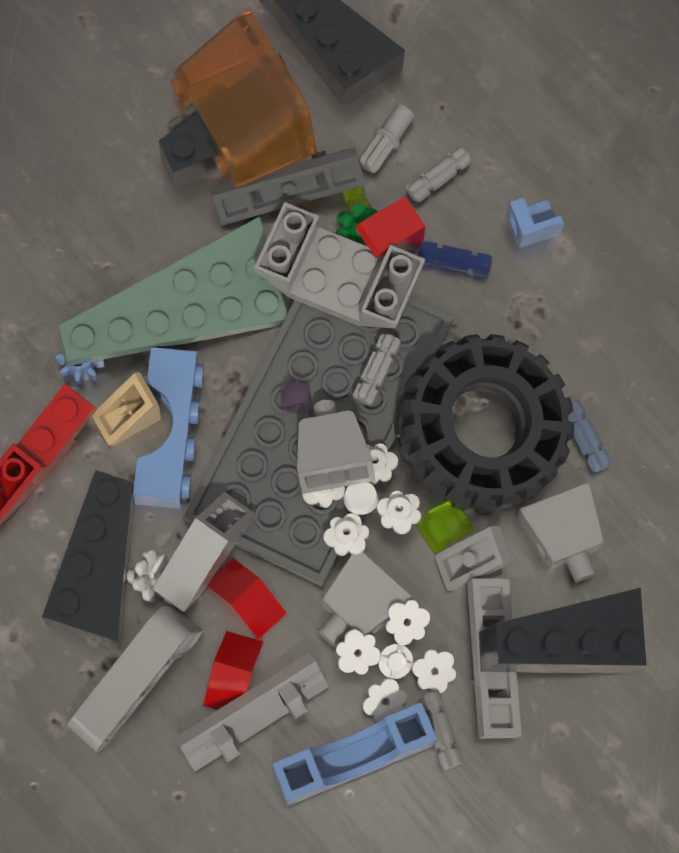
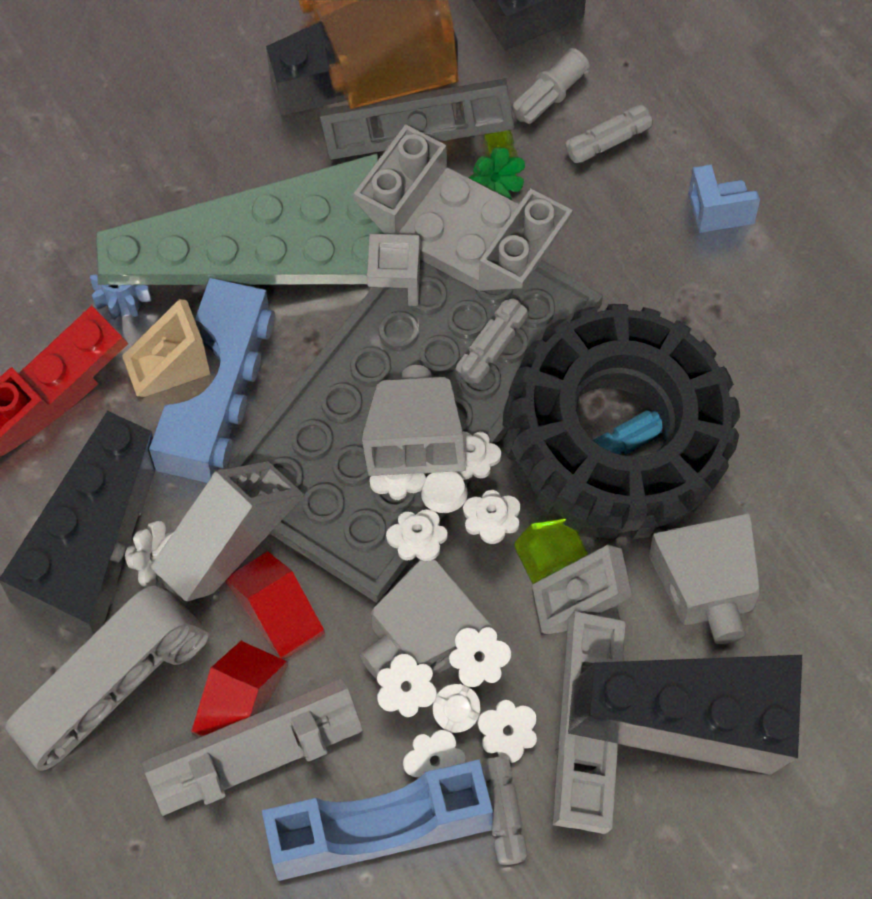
camera: 15 degrees right, 10 degrees down
clear purple hinge [281,382,312,413] -> none
red slope [355,196,426,258] -> none
clear blue axle [419,241,492,276] -> none
sand blue axle [568,400,611,473] -> none
none -> light grey panel [367,234,420,306]
none -> dark azure axle [593,410,662,455]

